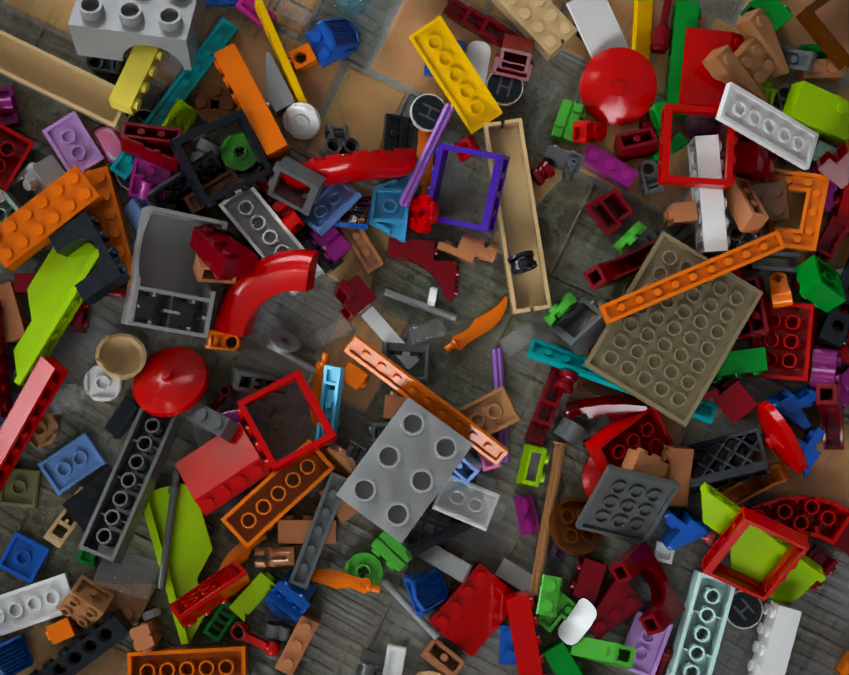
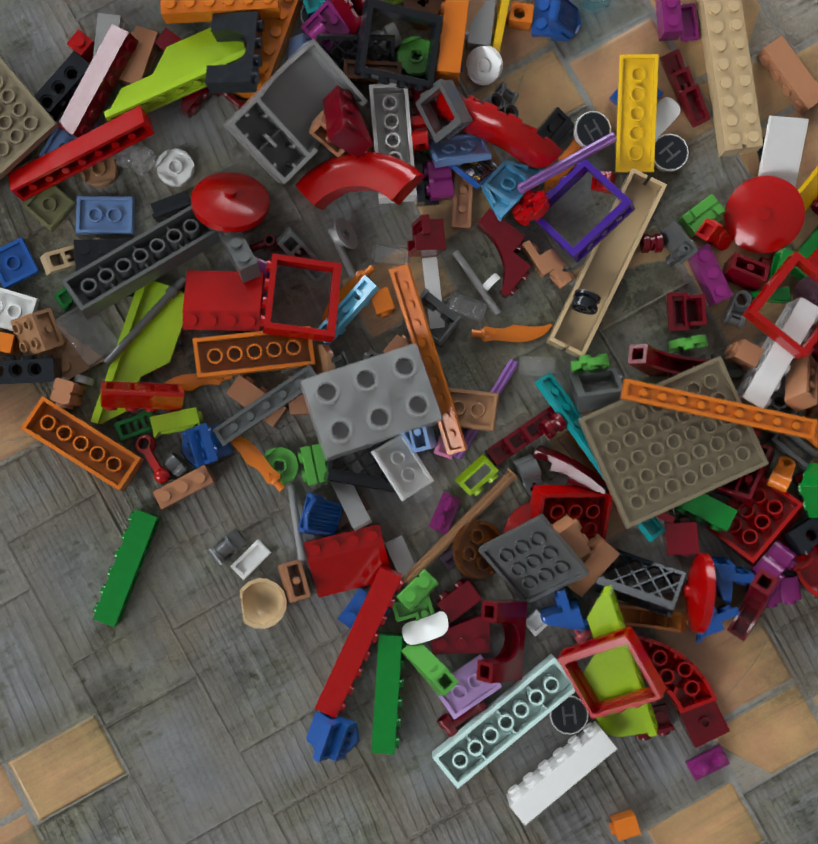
camera: 30 degrees right, 0 degrees up
tan cylinder [95,333,147,381] -> none
orange piece [204,329,243,351] -> none
nougat plate [255,544,303,567] -> none
dark red plate [492,34,535,82] -> none

